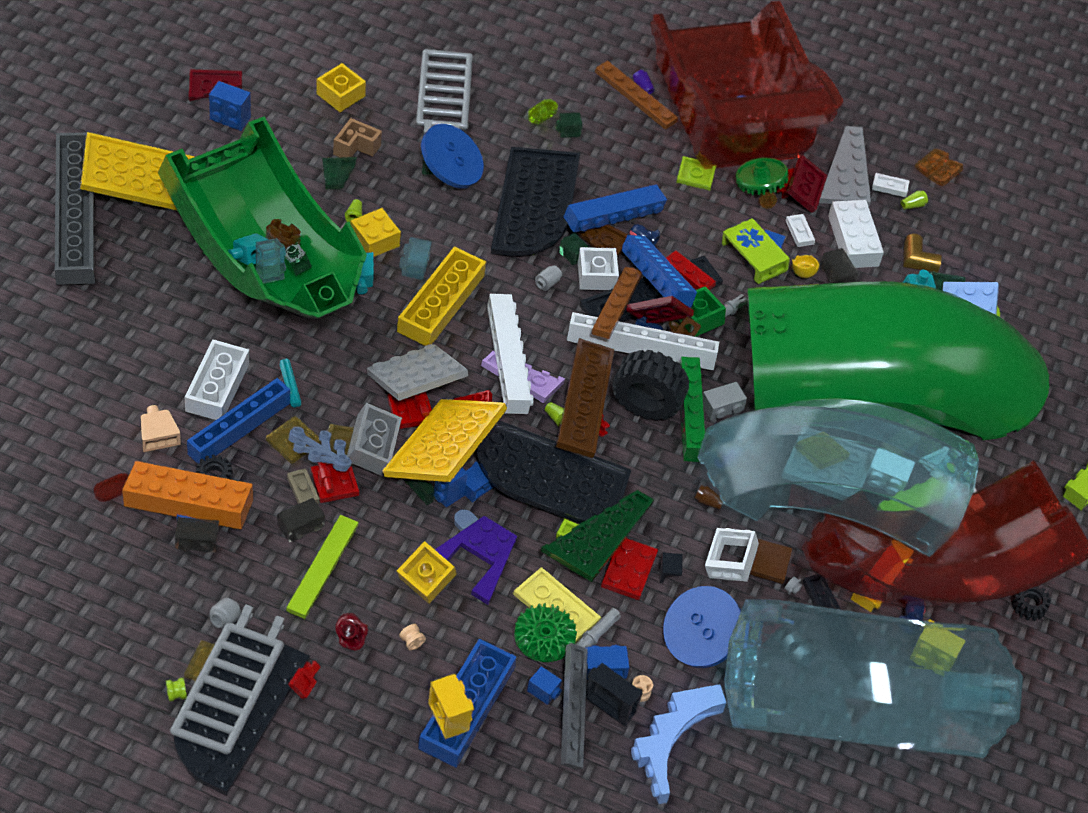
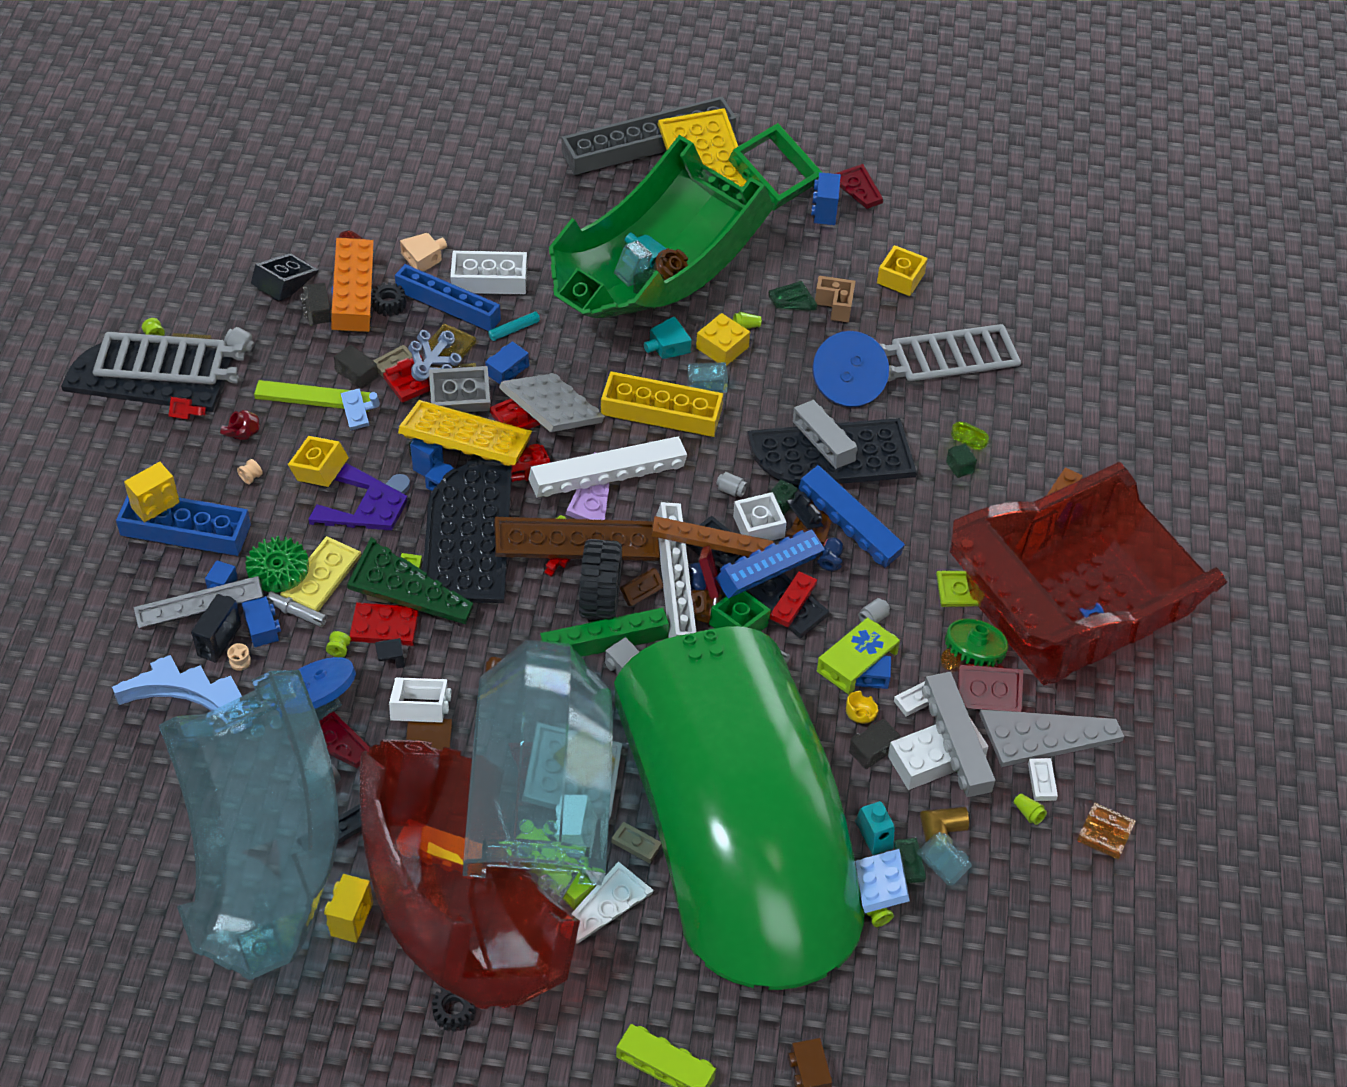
camera: 80 degrees right, 0 degrees up
none -> black slope [251,253,318,301]
none -> lime wheel [326,631,351,657]
none -> light blue plate [340,389,380,430]
none -> blue brick [485,341,529,384]
none -> green window [728,123,823,211]
none -> black hinge [786,490,824,529]
none -> light grey brick [793,400,857,469]
none -> light grey brick [858,598,890,623]
none -> clear light blue brick [917,832,972,886]
none -> light grey brick [922,672,995,797]

